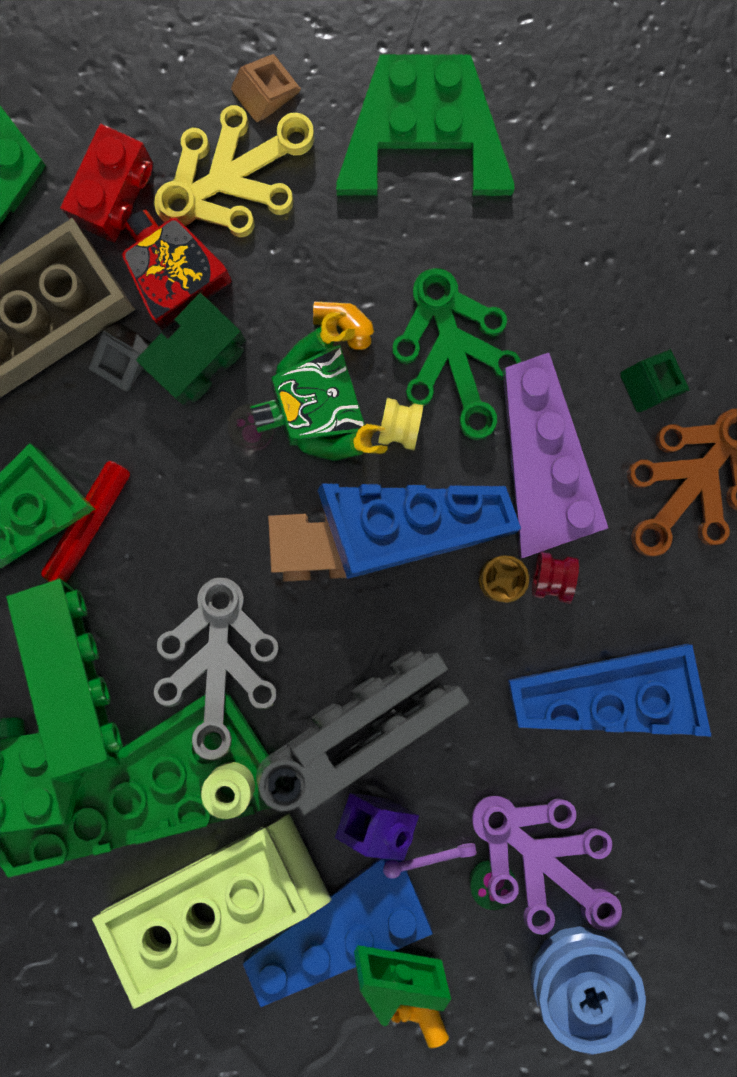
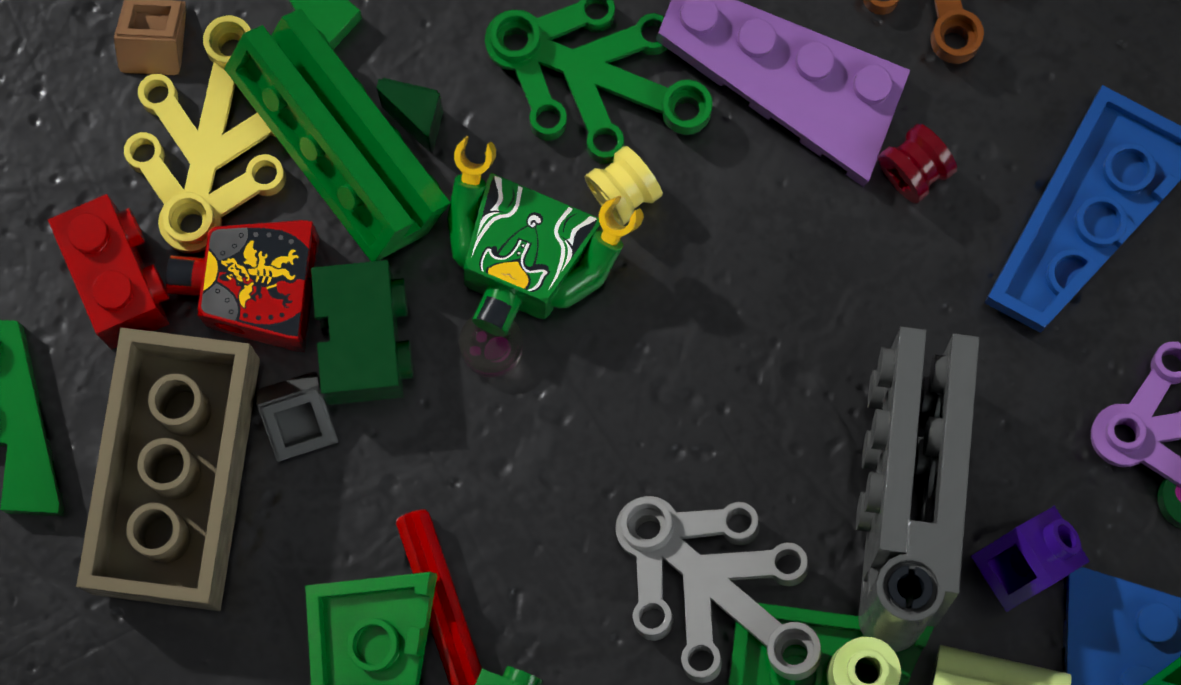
camera: 50 degrees left, 10 degrees down
medium nougat brick [268,514,357,581] -> none
light orange arm [313,302,374,350] -> none
blue wing [317,484,521,579] -> none
medium lavender hinge [383,843,477,879] -> none
pearl gold wheel [478,555,530,603] -> none
none -> green brick [224,8,451,262]
none -> dark green slope [376,78,443,152]

